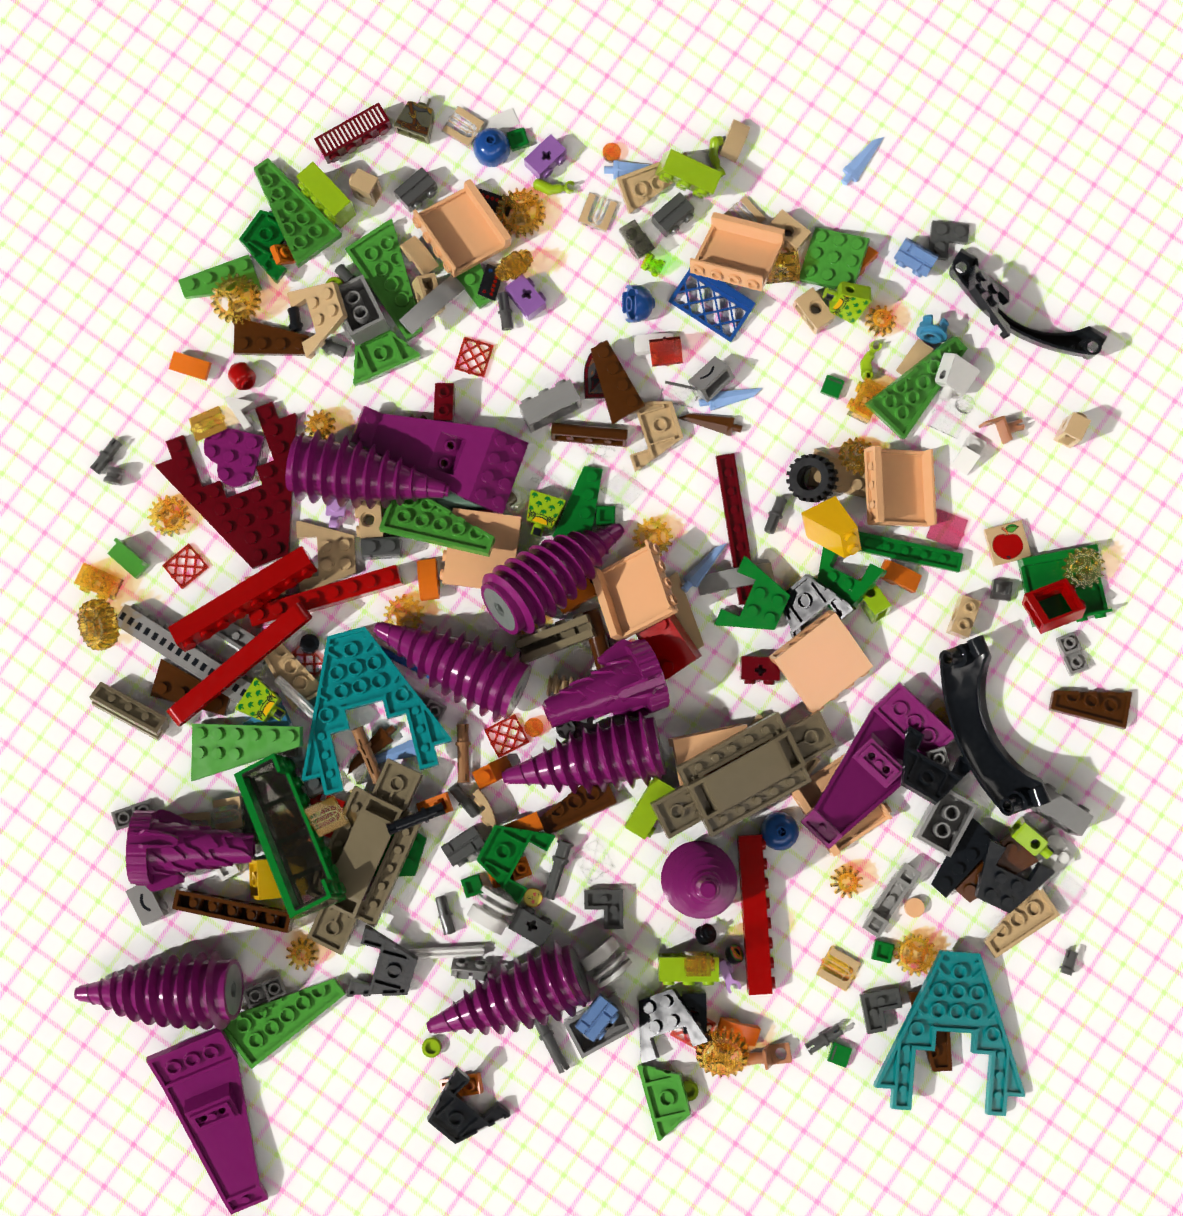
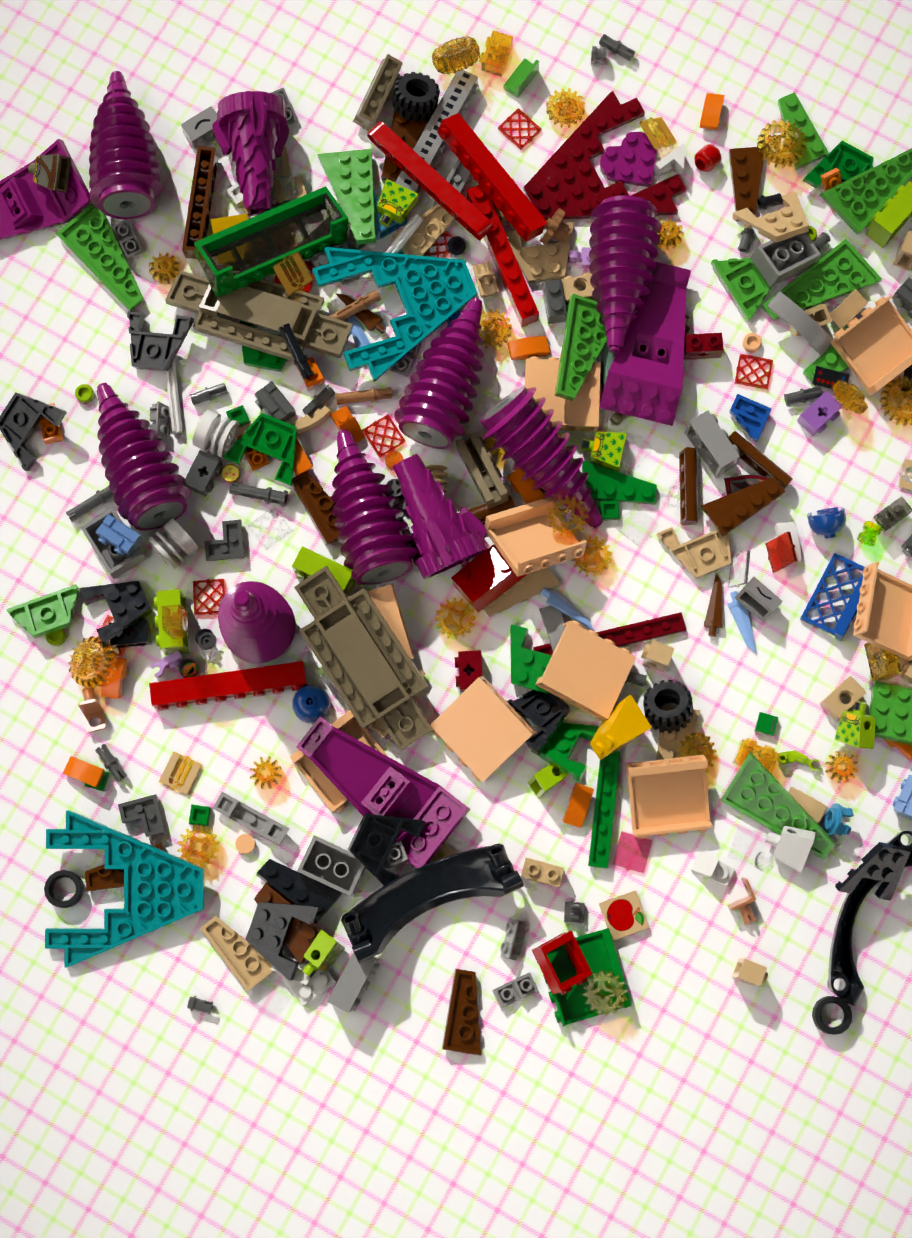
camera: 85 degrees right, 5 degrees down
none -> torso [28,154,72,193]
none -> black tyre [44,870,84,908]
none -> orange slope [63,756,105,788]
none -> clear red window [193,579,225,615]
none -> black tyre [392,72,440,122]
none -> clear yellow gear [435,597,476,640]
none -> tan hips [472,261,499,298]
none -> light grey hinge [500,918,527,961]
none -> light nougat panel [535,621,636,721]
none -> medium nougat plant [539,208,572,245]
none -> clear yellow gear [547,495,589,538]
none -> tan brick [641,640,675,672]
none -> blue wing [729,394,772,442]
none -> reddish brown brick [729,431,793,489]
none -> light nougat tile [742,333,762,353]
none -> black tyre [812,996,853,1035]

